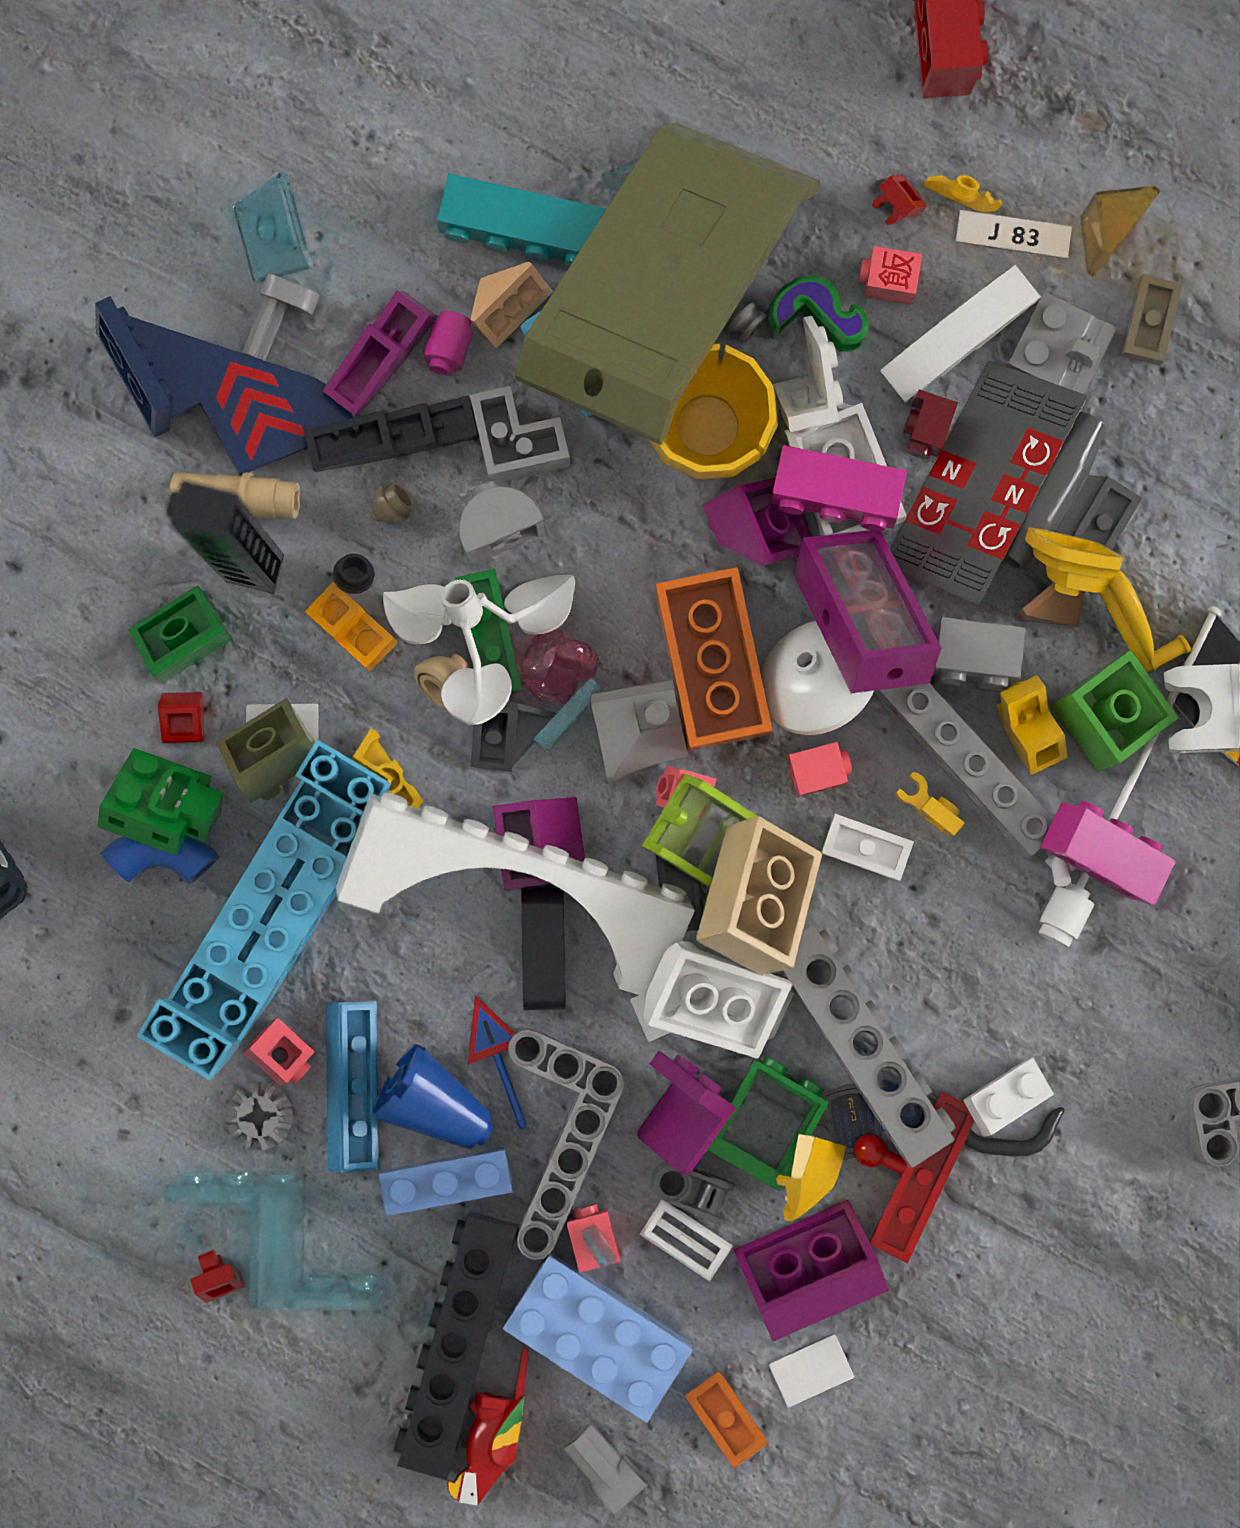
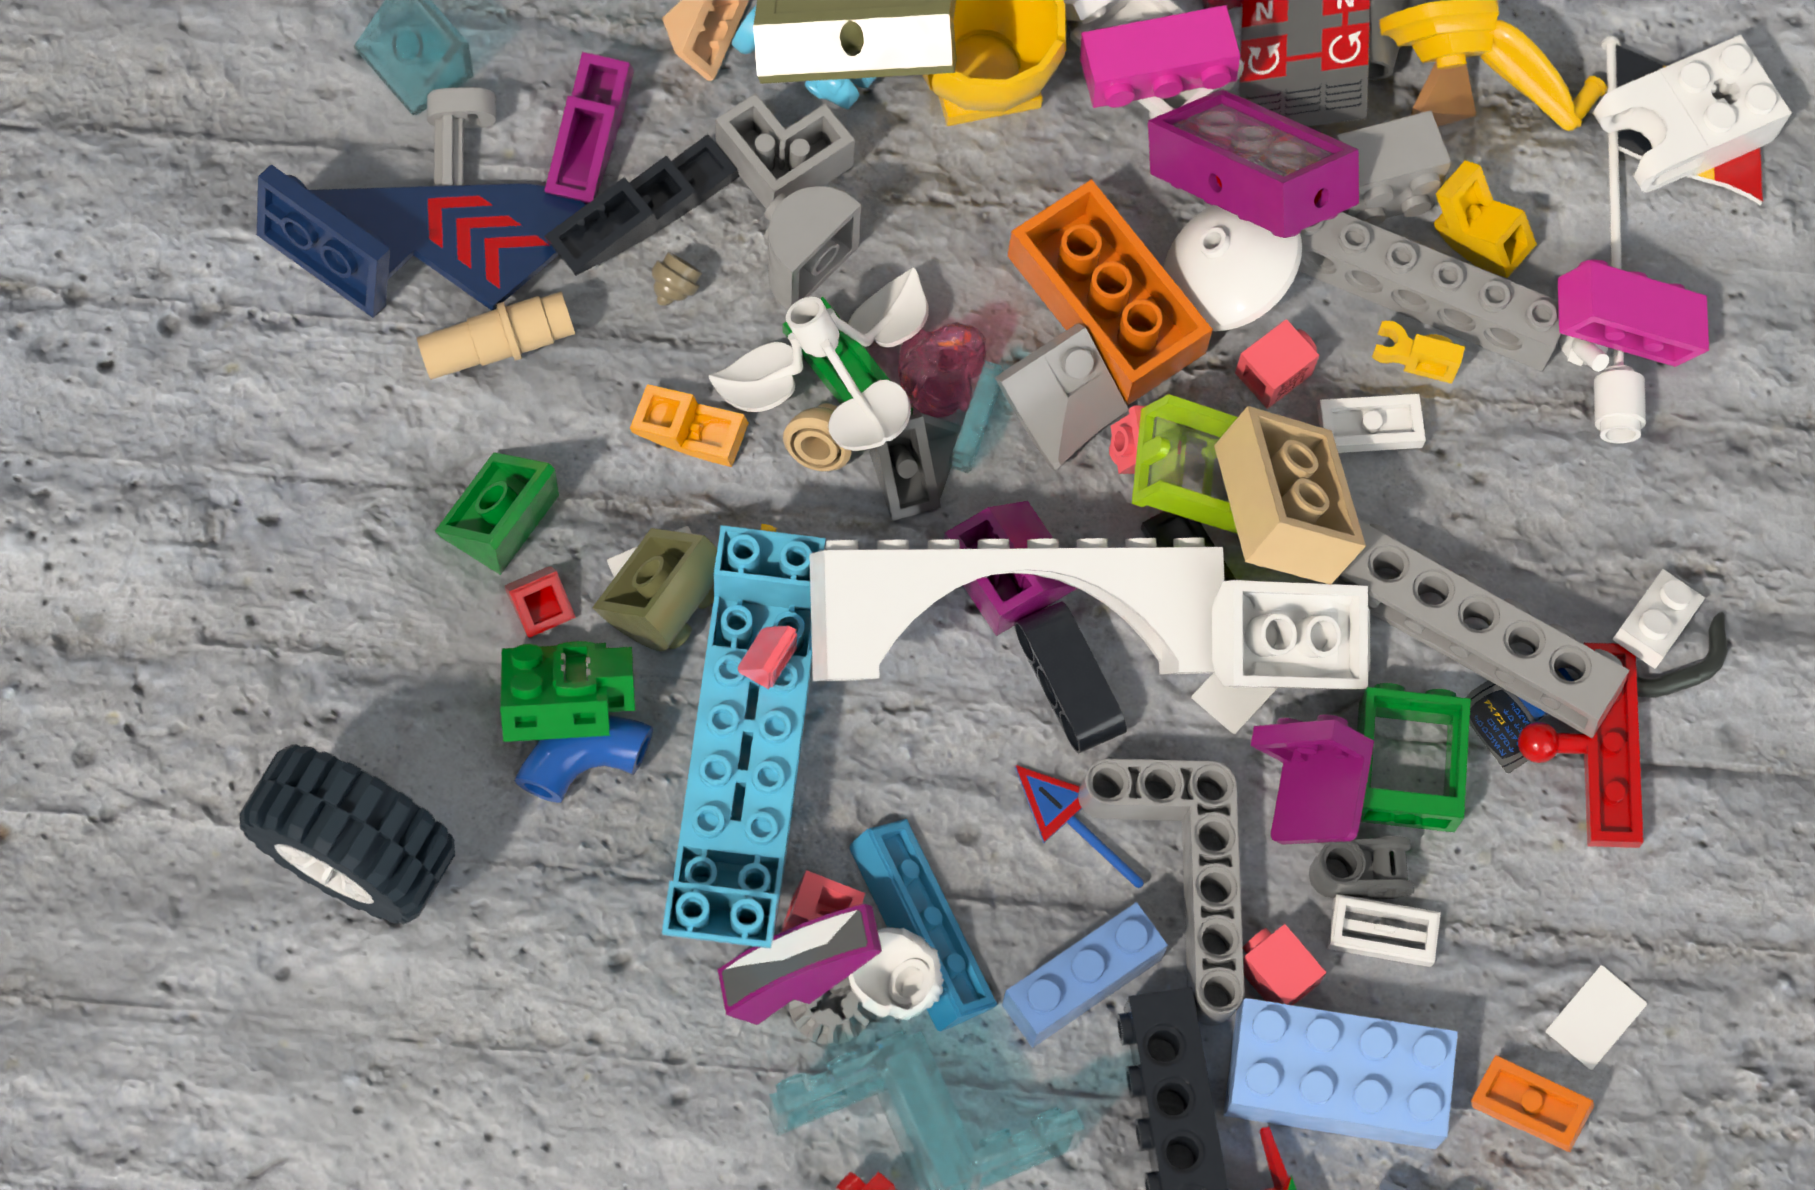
camera: 25 degrees left, 15 degrees down
black brick [166,479,284,594] -> none
black plate [333,554,375,594] -> none
blue cone [372,1043,494,1149] -> none
dark pink brick [423,311,473,376] -> none
clear light blue tile [581,1223,617,1268] -> none
magenta slope [702,478,813,566] -> none
magenta slope [733,1199,889,1341] -> none
yellow slope [776,1134,846,1222] -> none
bright green slope [1050,650,1179,772] -> none
none -> slope [717,903,882,1025]
none -> coral slope [738,626,797,690]
none -> white hair [848,928,944,1020]

